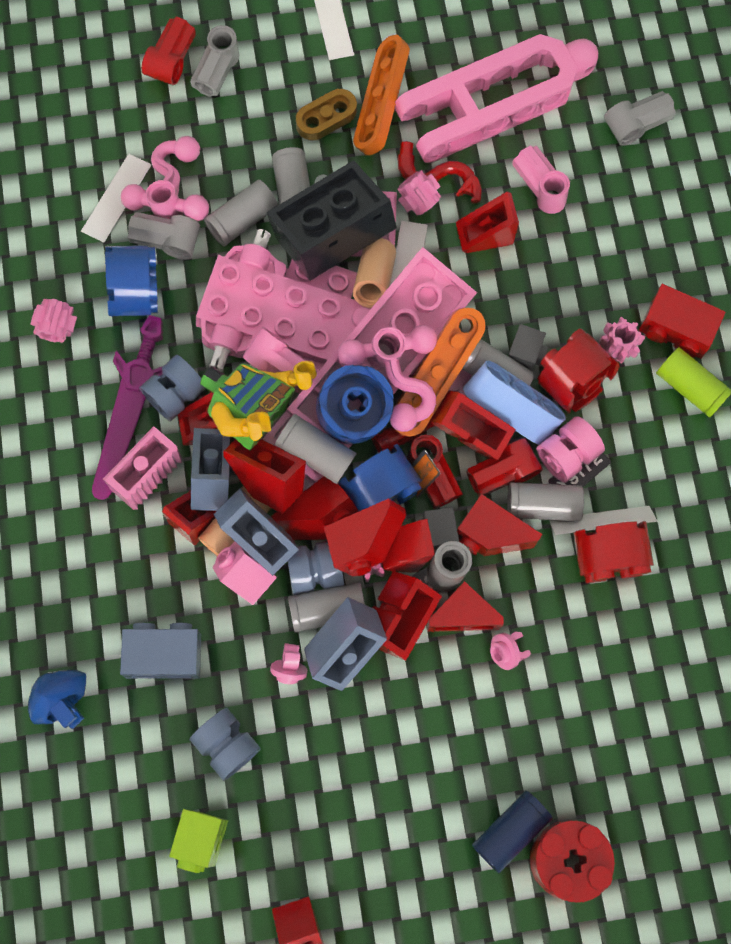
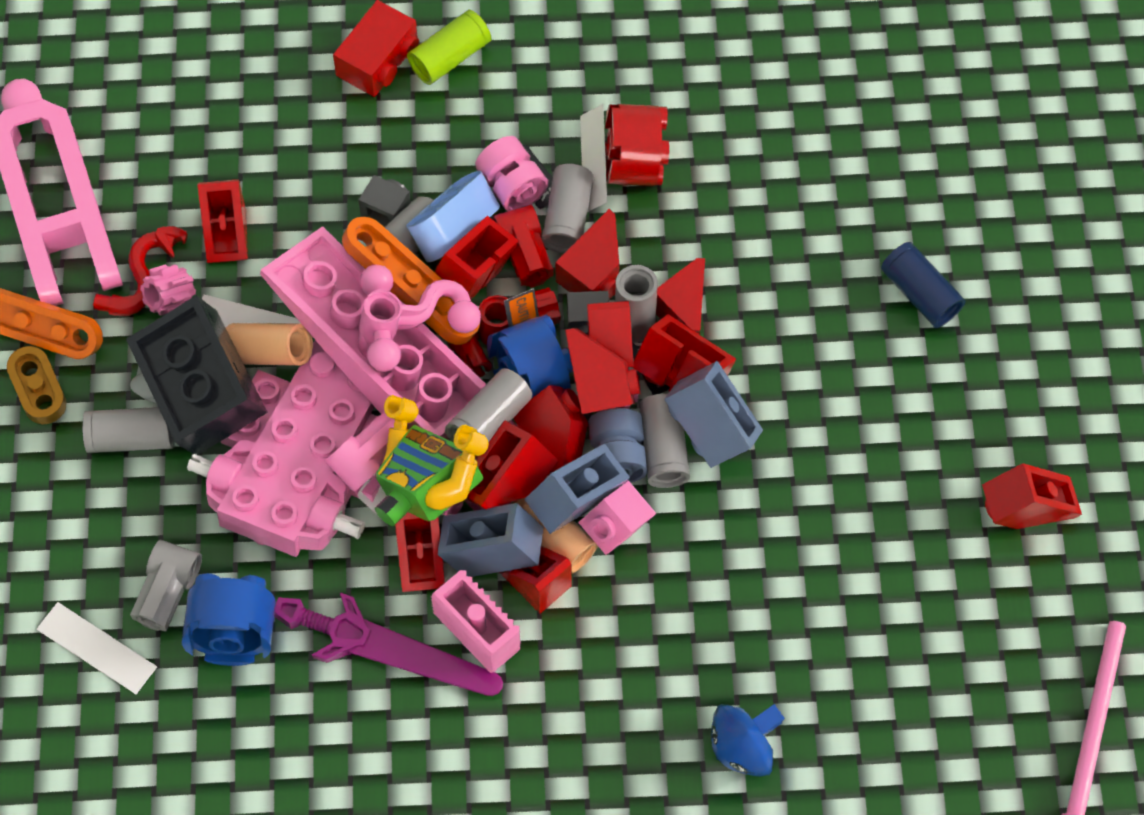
camera: 80 degrees left, 10 degrees down
bright pink gear [30,299,77,343] -> none
sand blue brick [120,623,201,679] -> none
bright pink piece [121,136,209,221] -> none
sand blue wheel [139,355,206,421] -> none
lime brick [169,809,228,873] -> none
sand blue wheel [189,708,261,781] -> none
light grey pin [204,179,278,246] -> none
bright pink plate [270,643,308,684] -> none
blue brick [315,365,394,444] -> none
bright pink plate [490,632,531,670] -> none
bright pink piece [513,145,570,214] -> none
red brick [530,821,615,902] -> none
red brick [537,329,620,413] -> none
bright pink gear [599,317,645,363] -> none
light grey piece [604,91,676,146] -> none

